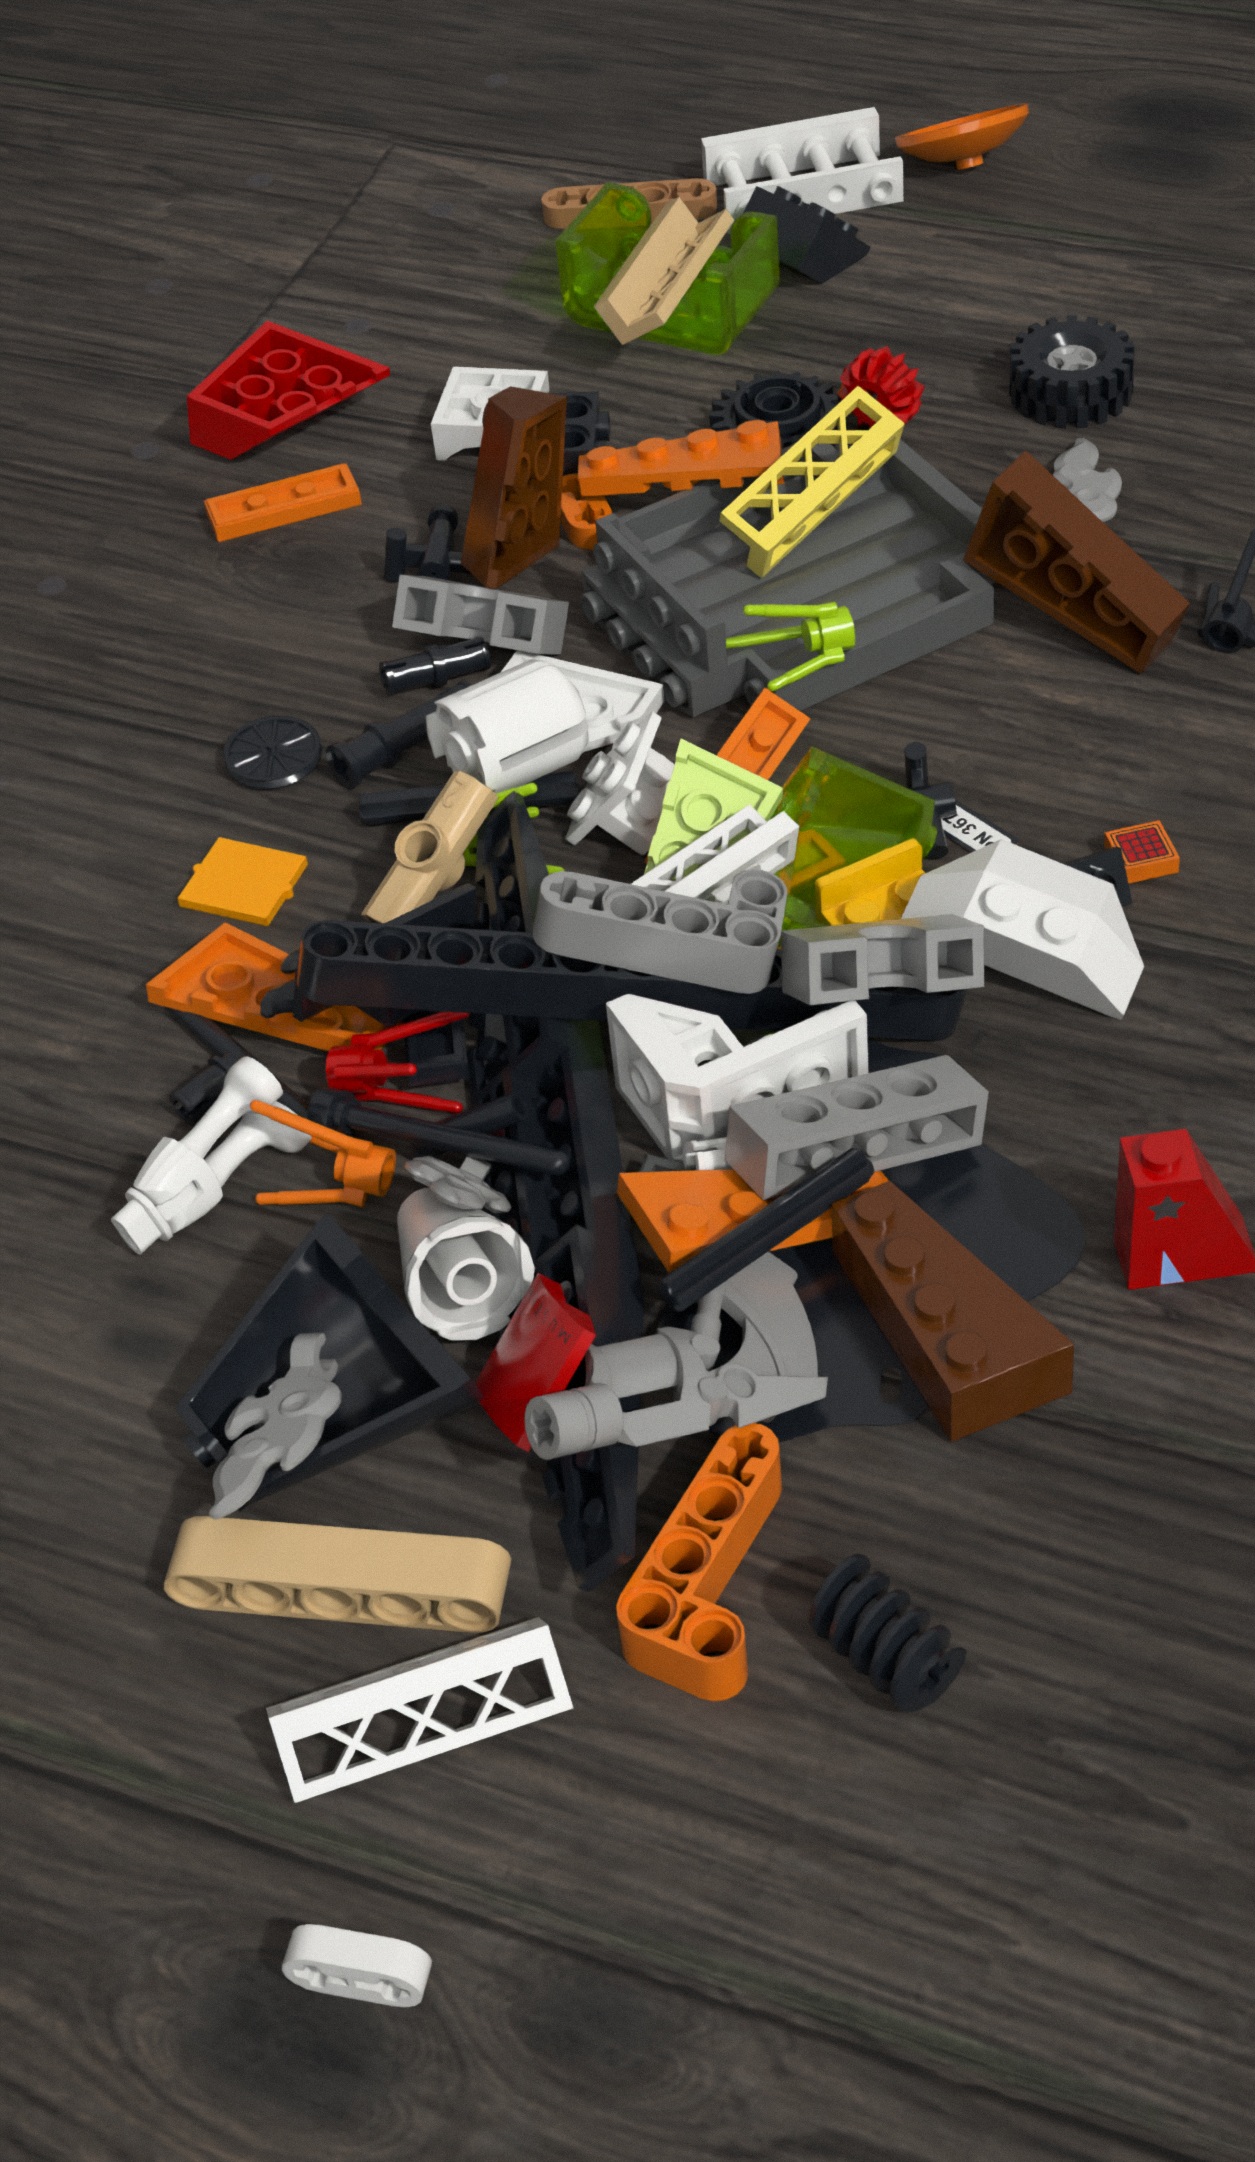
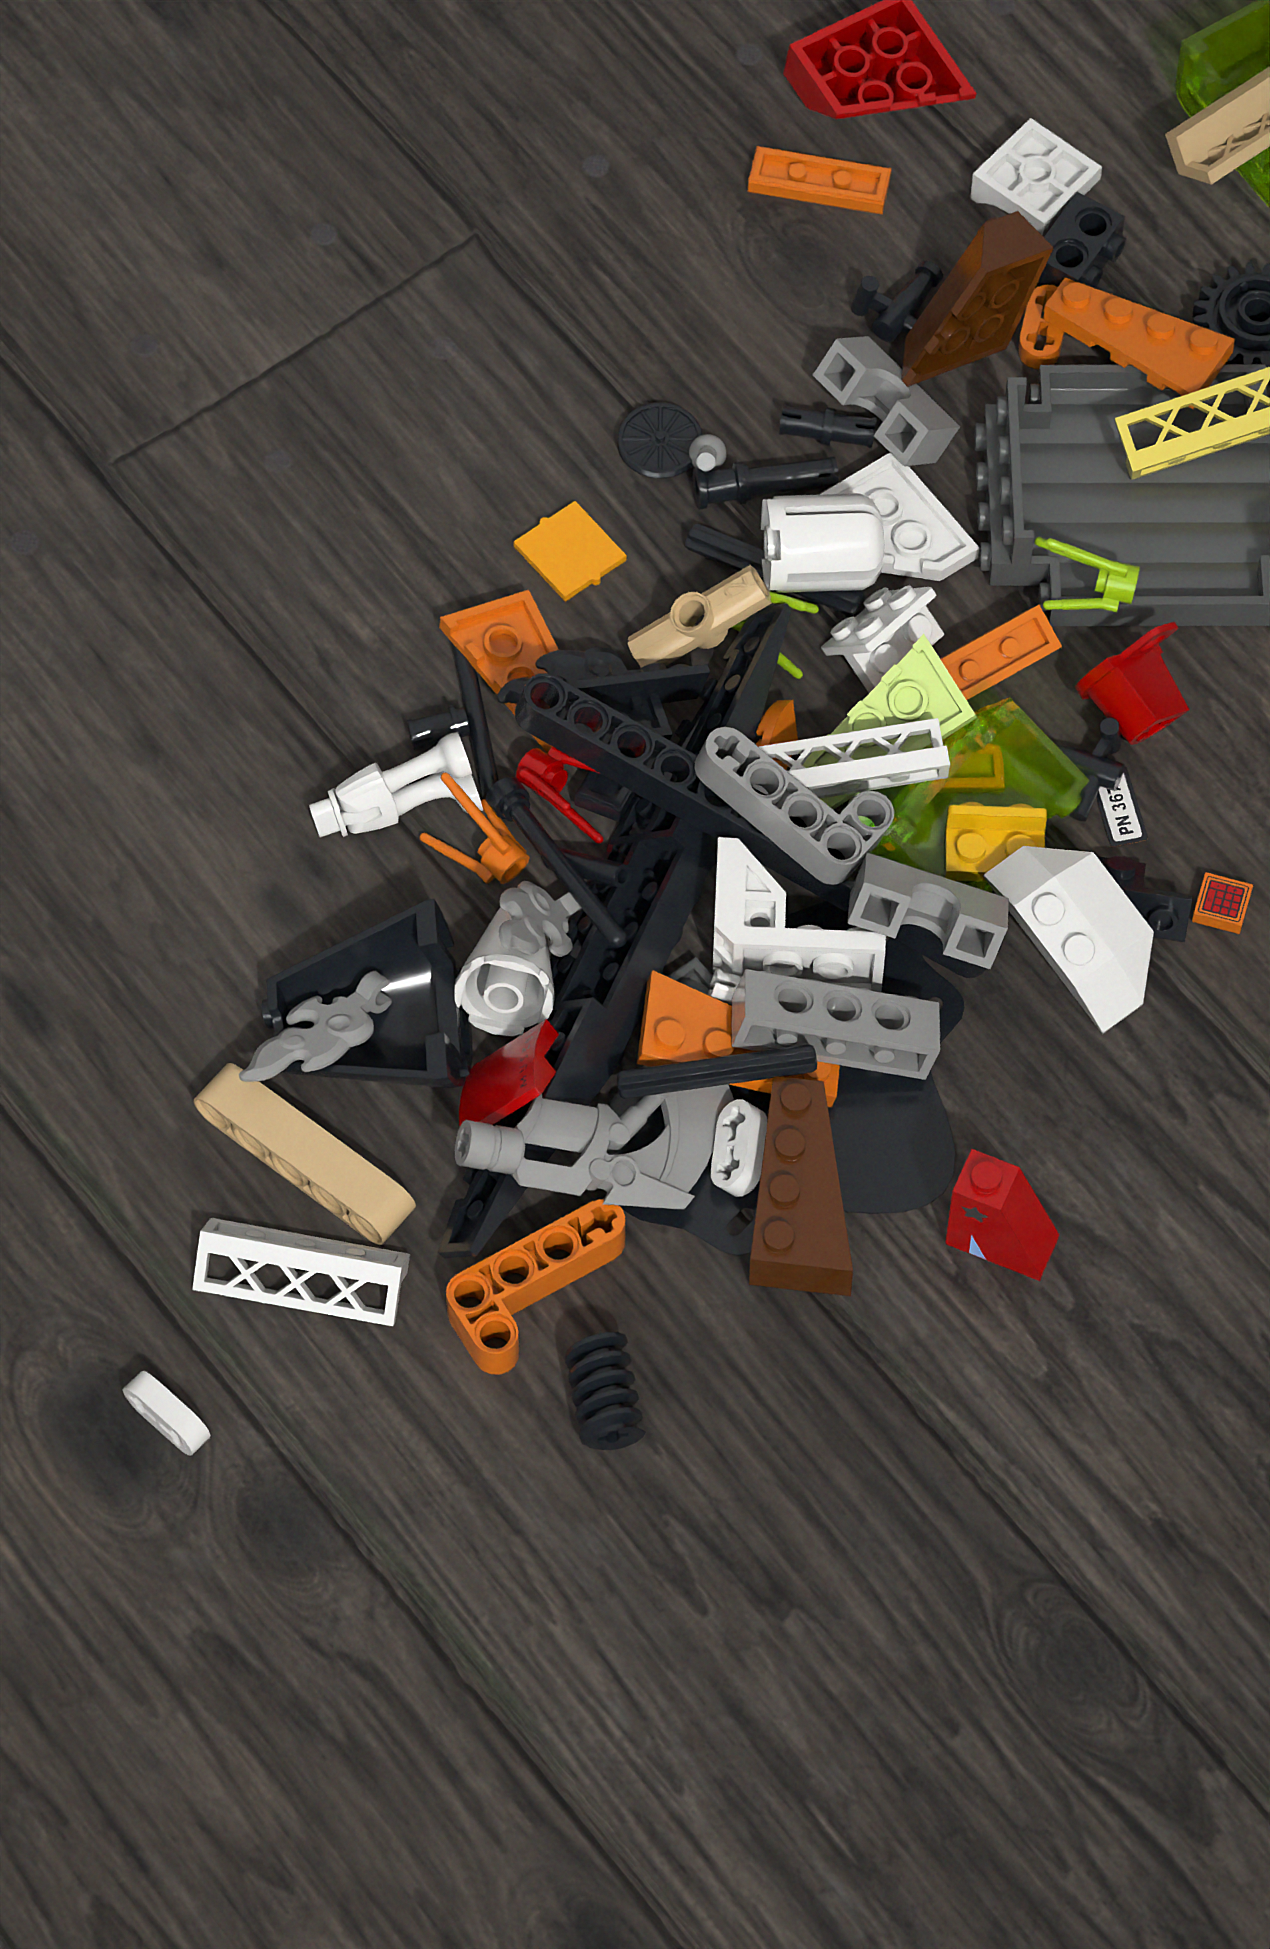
camera: 25 degrees right, 15 degrees up
none -> light grey bar [689,434,727,471]
none -> white beam [711,1099,767,1197]
none -> red container [1075,622,1189,745]

